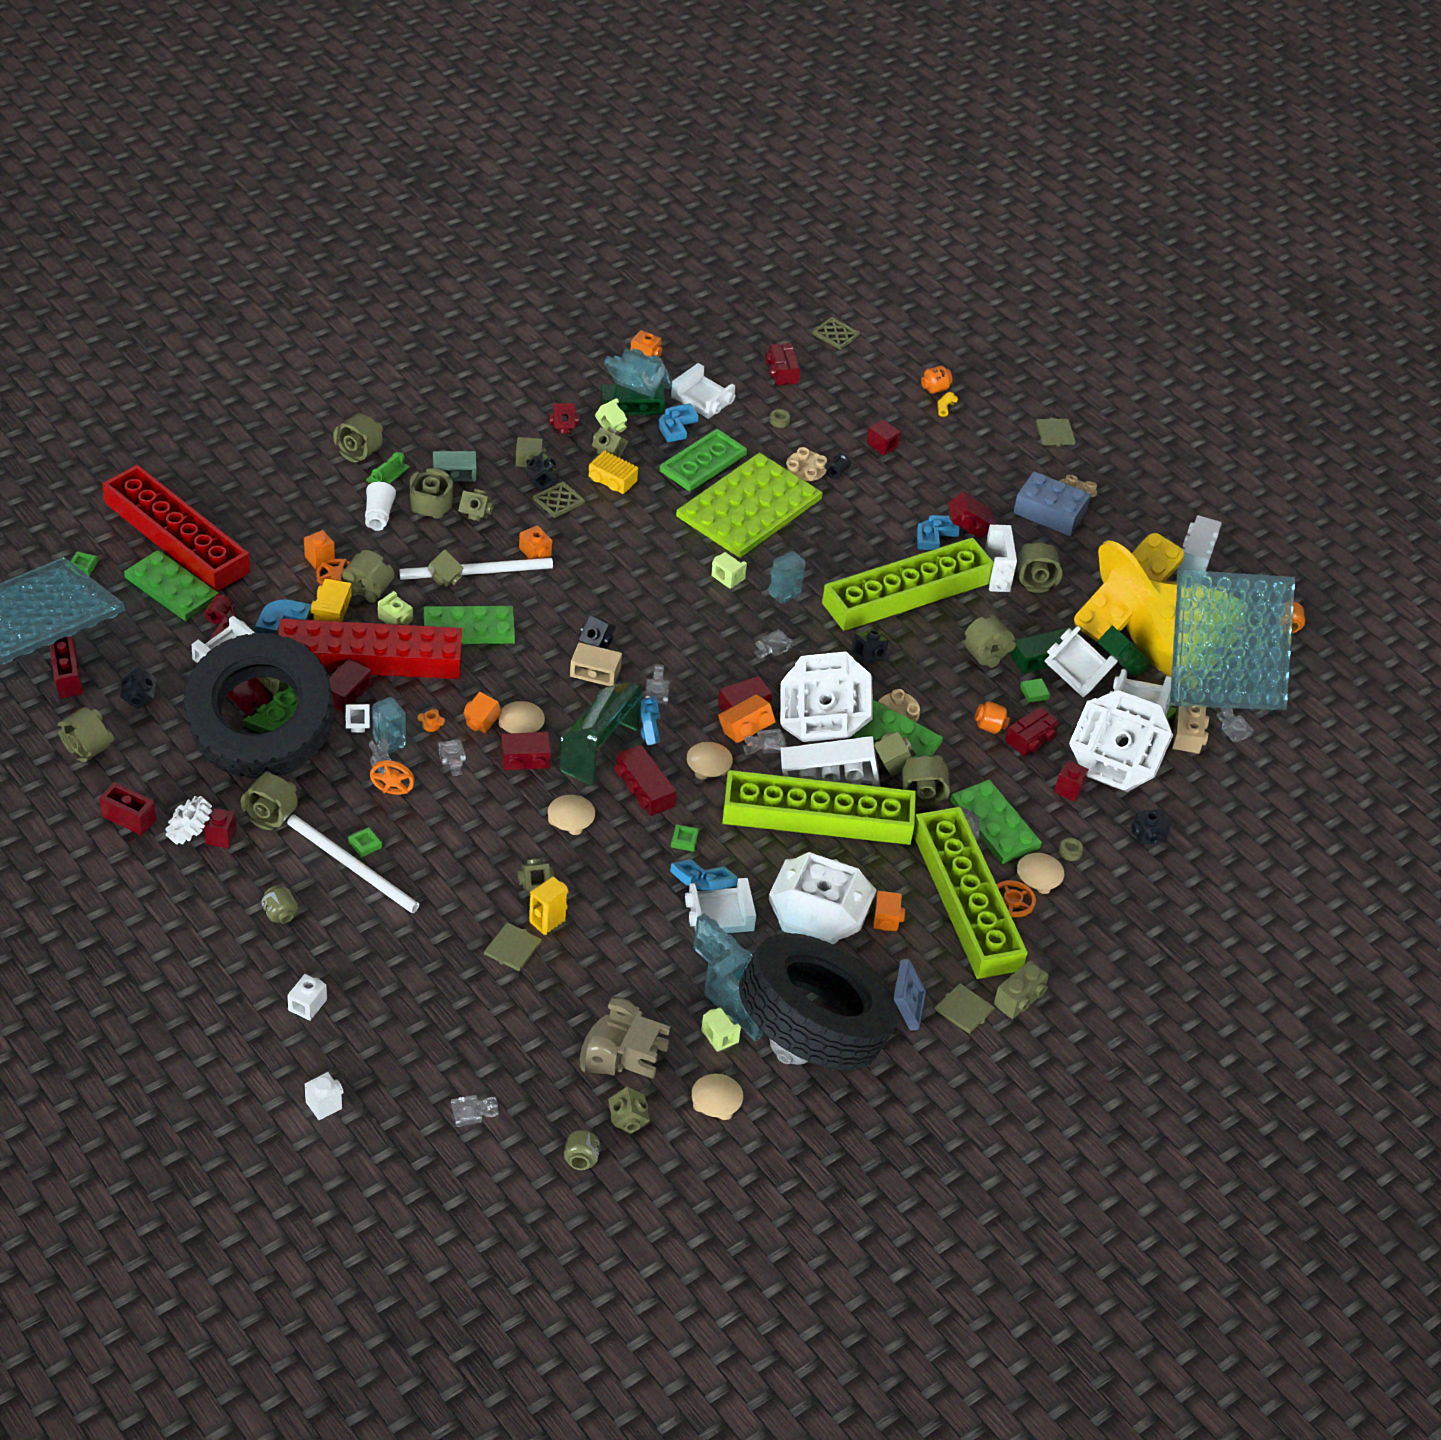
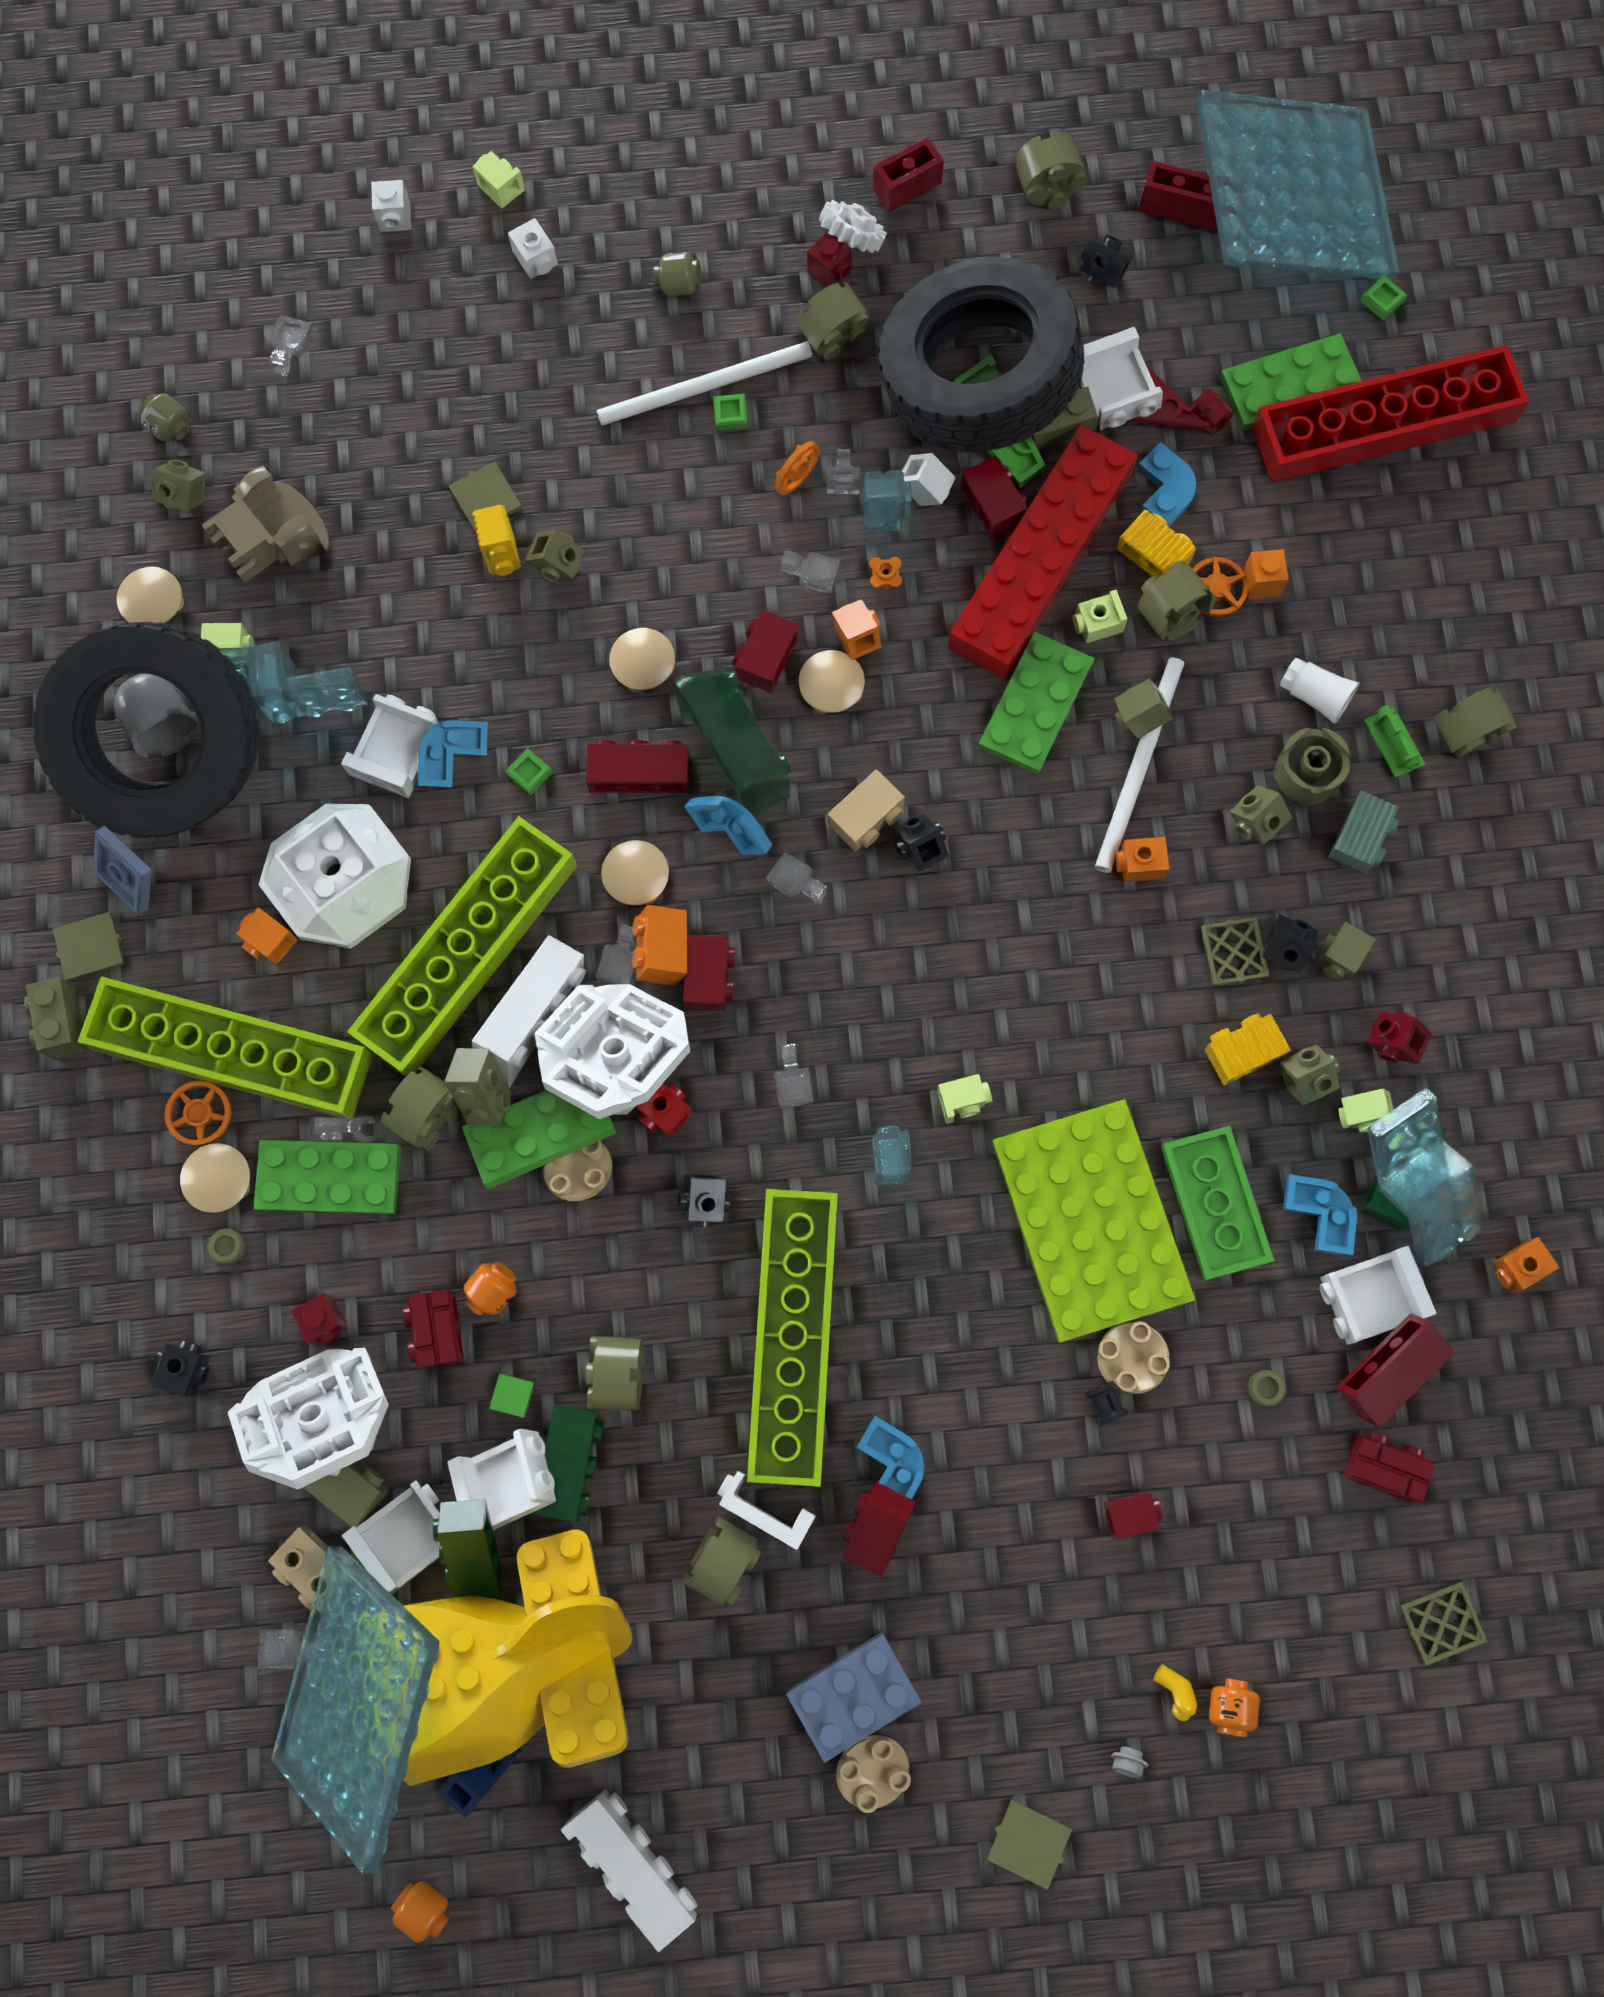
camera: 130 degrees right, 30 degrees up
none -> yellowish green brick [473,151,525,208]
none -> light grey plate [1111,1747,1148,1779]
none -> dark red brick [1336,1313,1455,1428]

